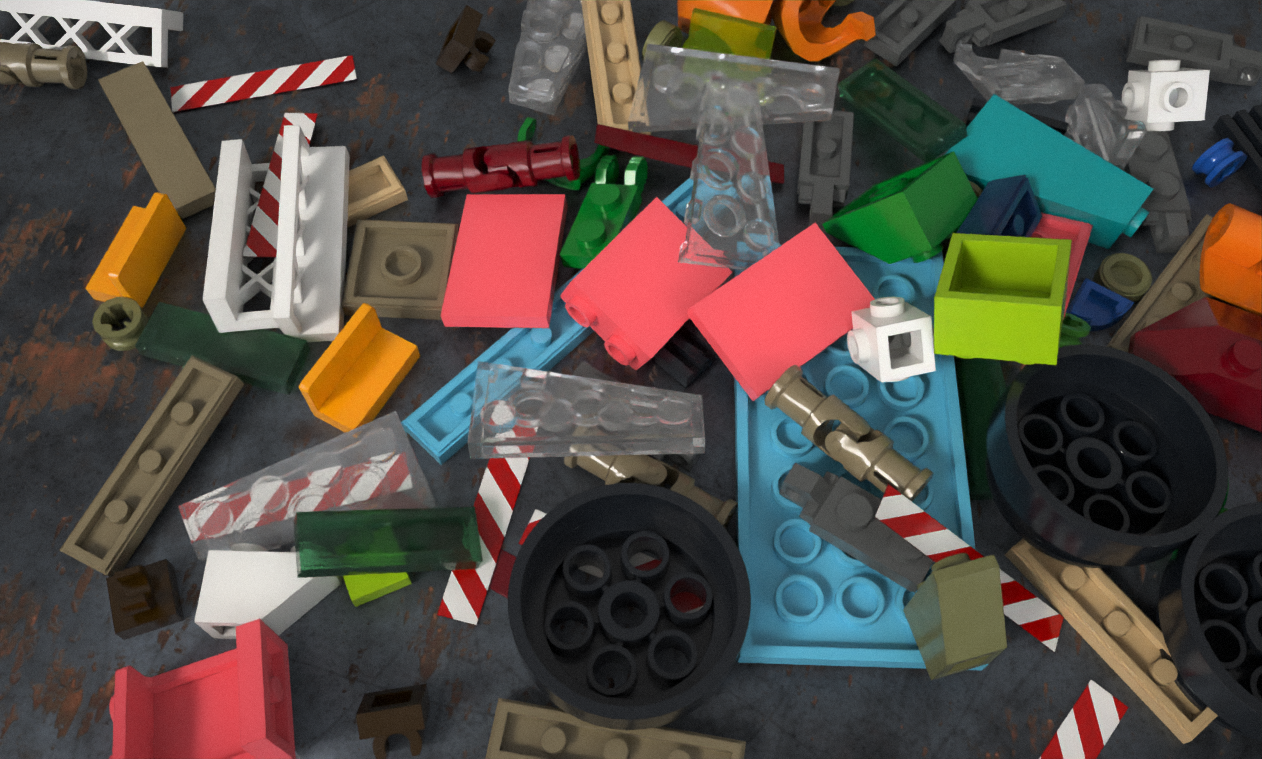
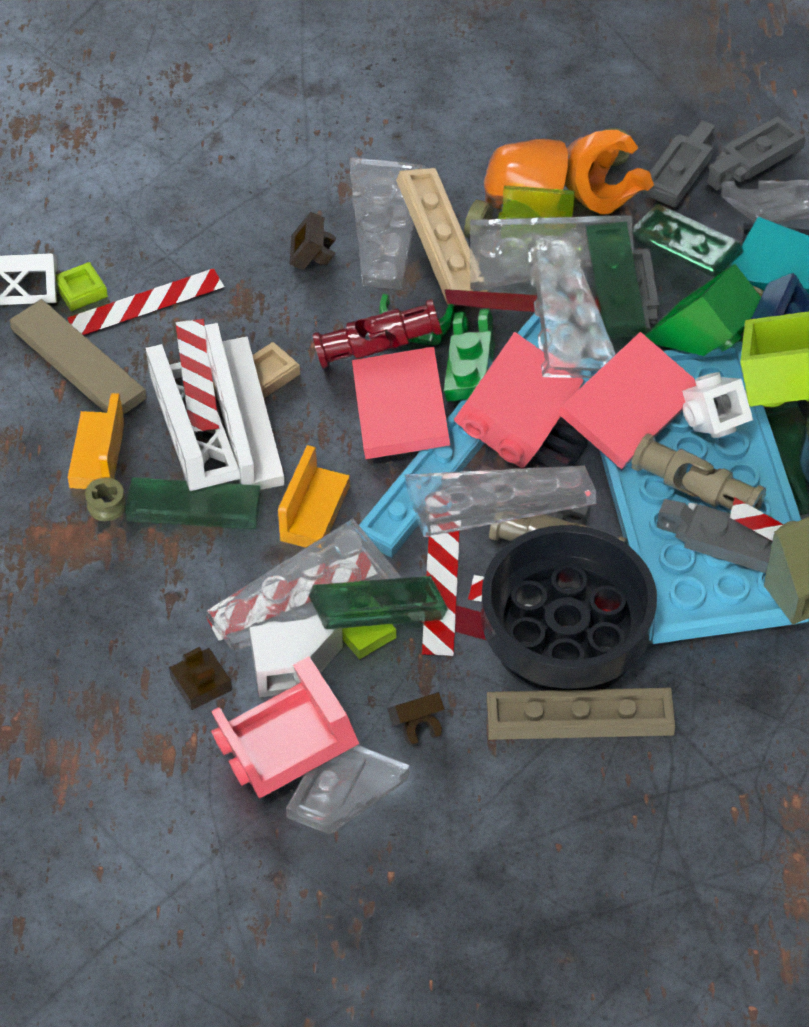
camera: 10 degrees left, 10 degrees down
dark tan tile [59,355,244,577] -> none
dark tan tile [341,219,459,320] -> none
none -> lime tile [55,262,108,312]
none -> clear green tile [585,221,646,339]

